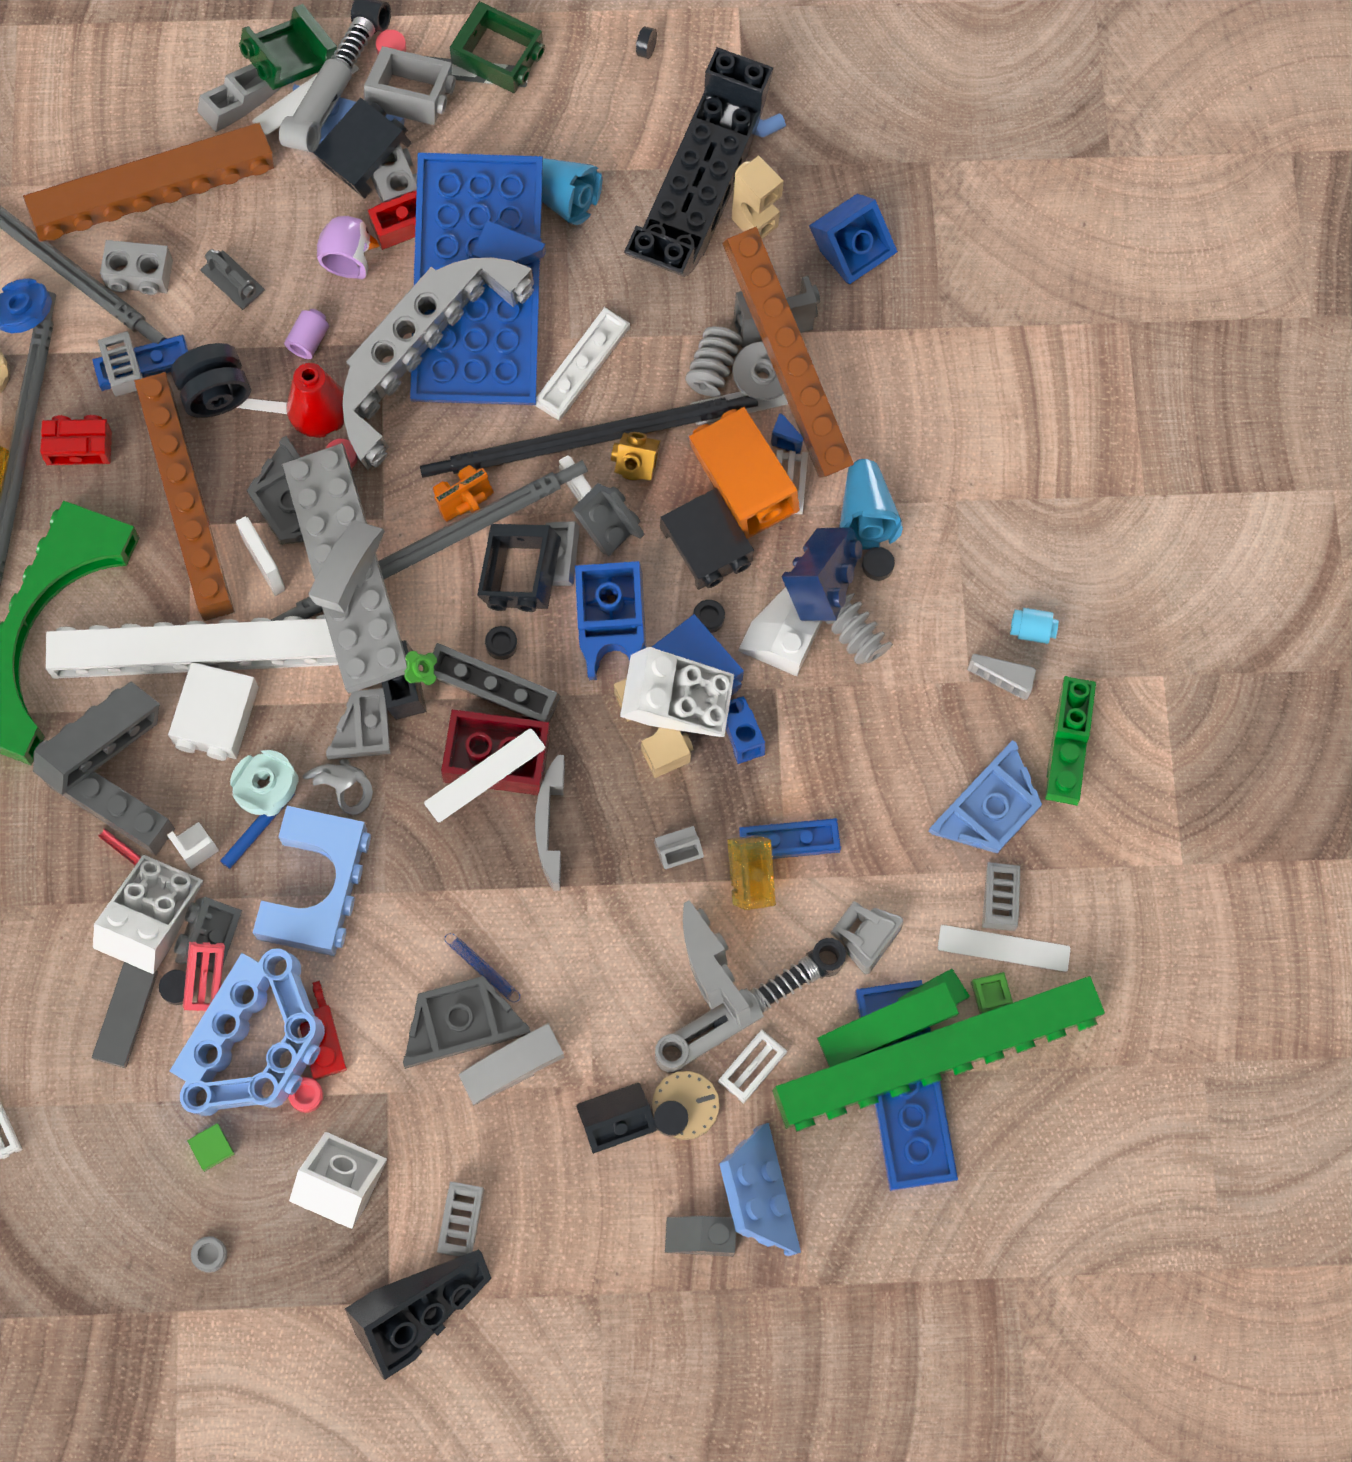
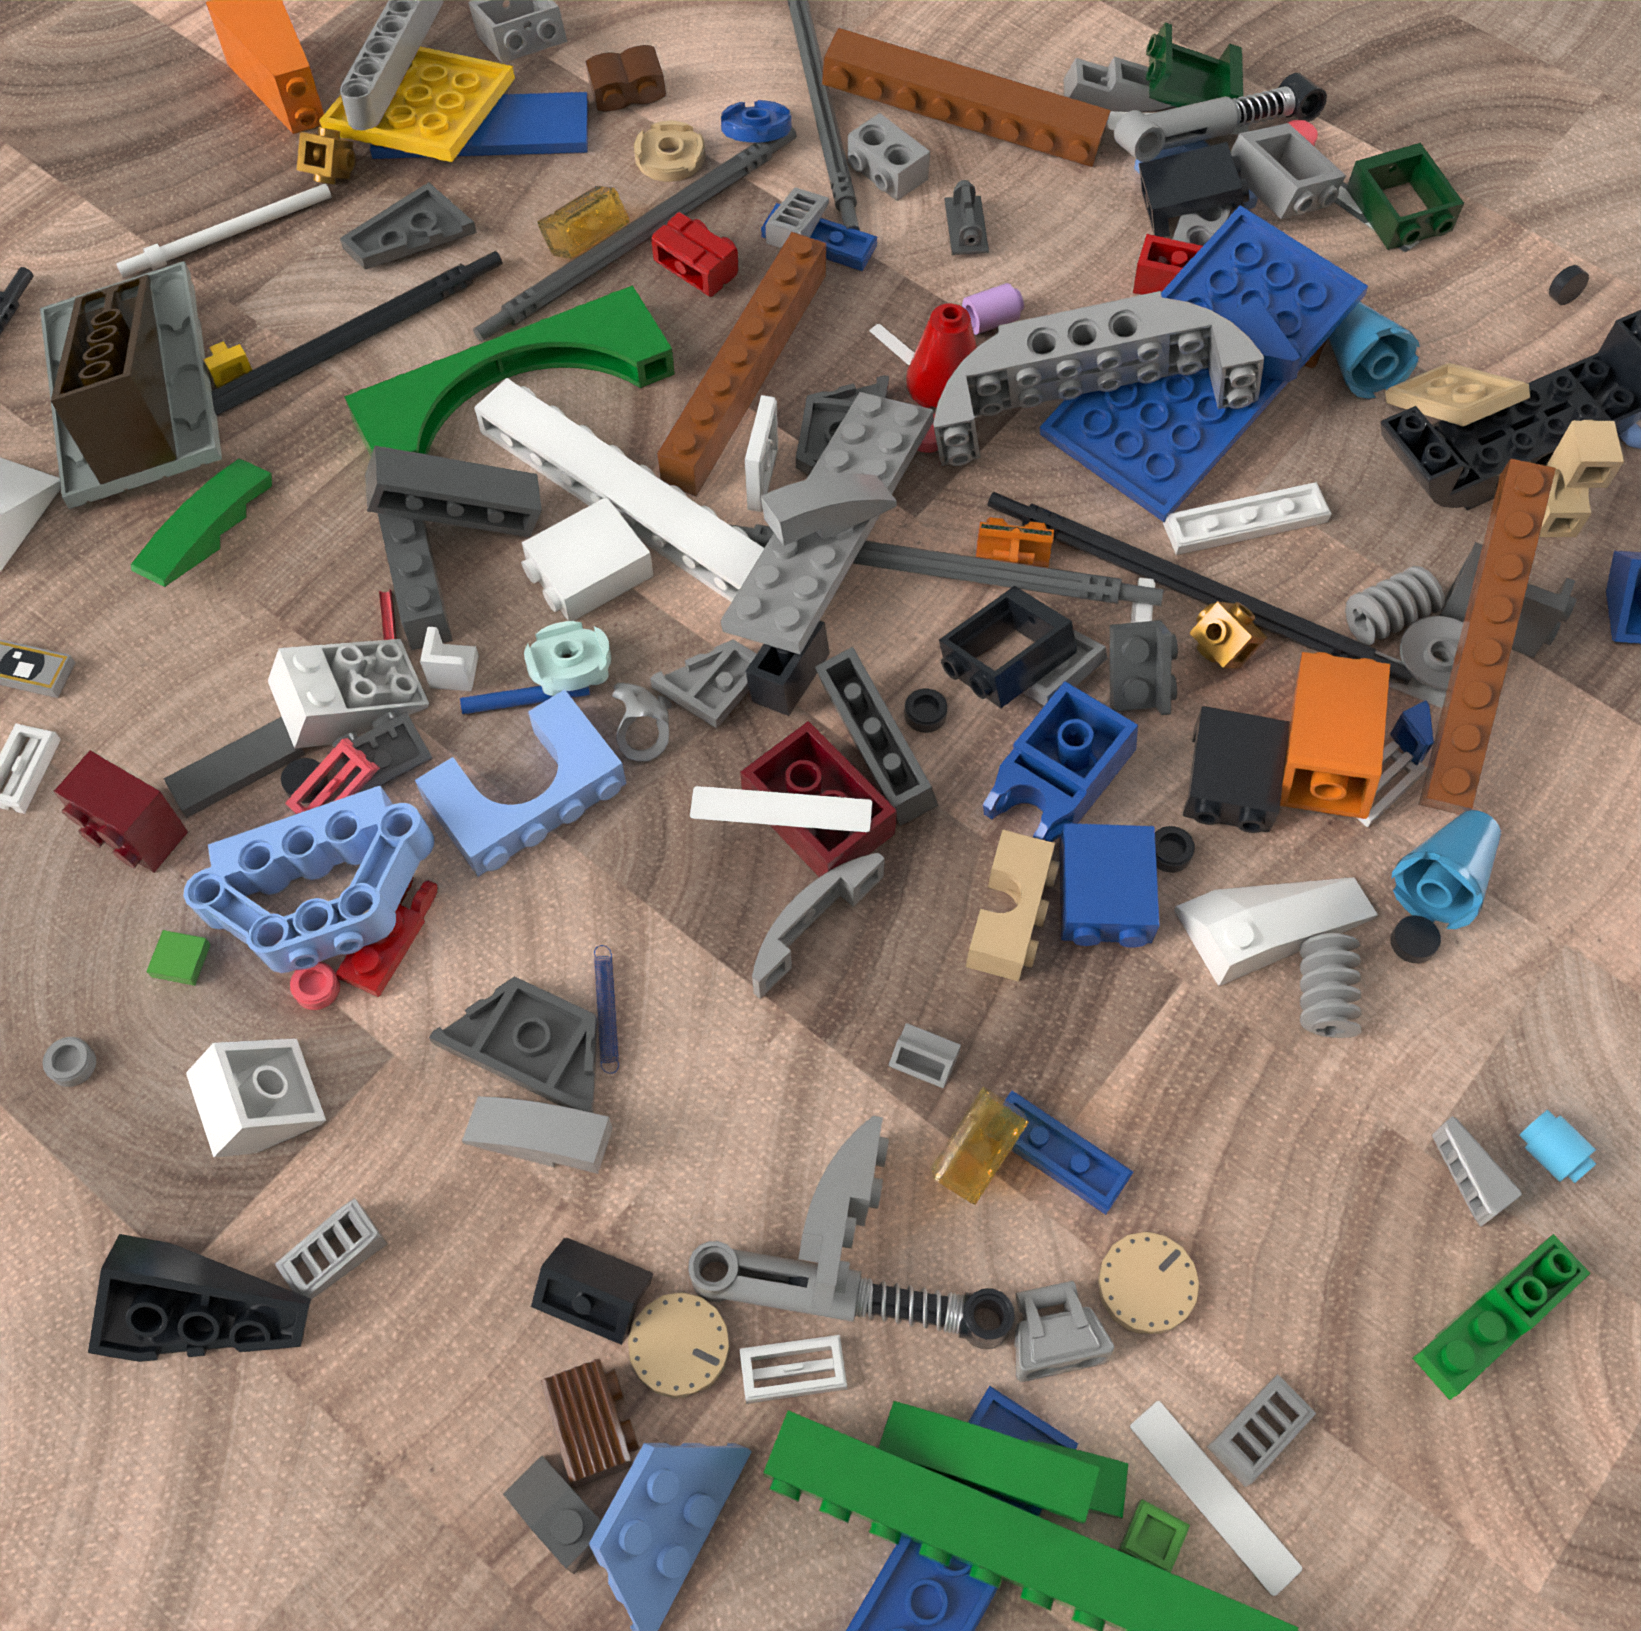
camera: 45 degrees right, 10 degrees down
black wheel [170,343,251,418] -> none
lavender piece [317,216,380,280] -> none
bright green plate [404,651,437,685] -> none
white slope [620,647,734,737] -> none
black tile [654,1101,688,1137] -> none
blue leg [726,696,765,764] -> none
dark blue wedge [781,527,862,621] -> none
medium blue wing [928,740,1042,853] -> none
none -> dark red brick [53,750,188,873]
none -> reddish brown brick [540,1359,640,1489]
none -> tan tile [1098,1232,1199,1335]
none -> tan tile [1385,363,1530,426]

